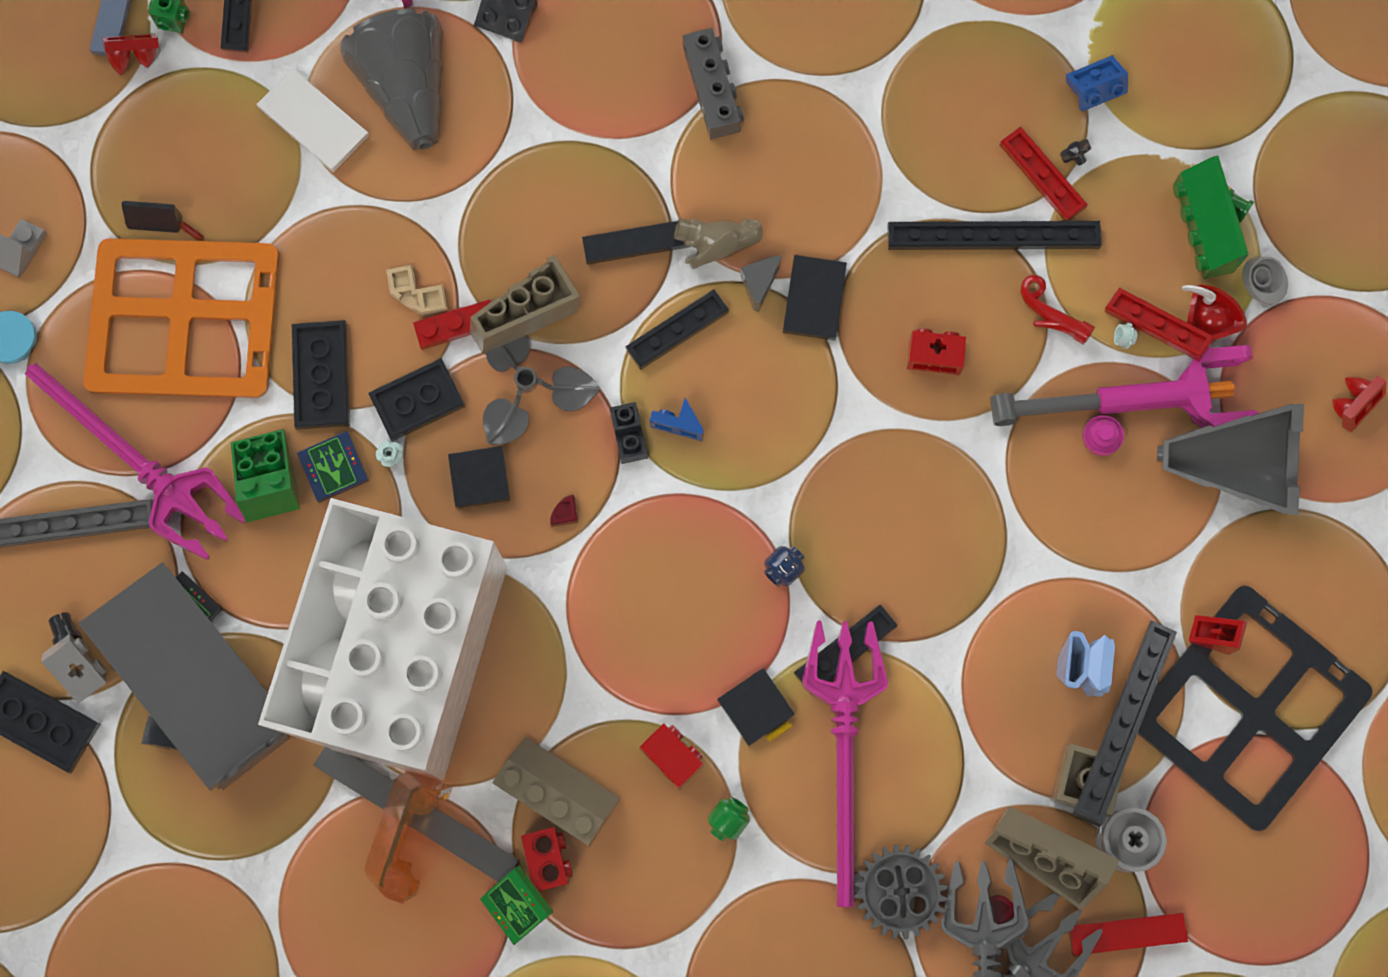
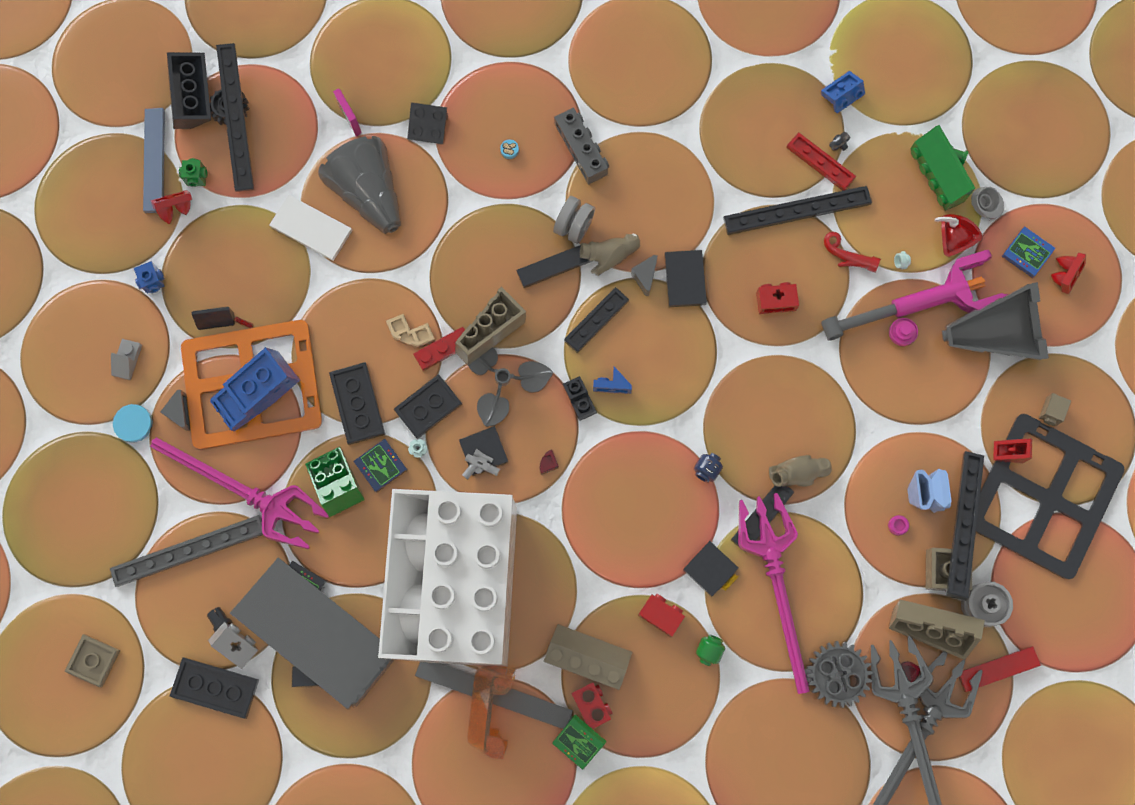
camera: 10 degrees left, 0 degrees up
red tile [1105,287,1214,362] -> none
none -> blue brick [134,261,165,294]
none -> dark grey slope [160,390,191,431]
none -> blue piece [210,347,300,431]
none -> light grey piece [462,449,500,480]
none -> tile [500,140,519,159]
none -> light grey wheel [553,196,595,244]
none -> dark tan animal [769,455,832,487]
none -> dark pink tile [888,515,909,536]
none -> tile [1002,226,1055,278]
none -> dark tan brick [1039,393,1071,426]

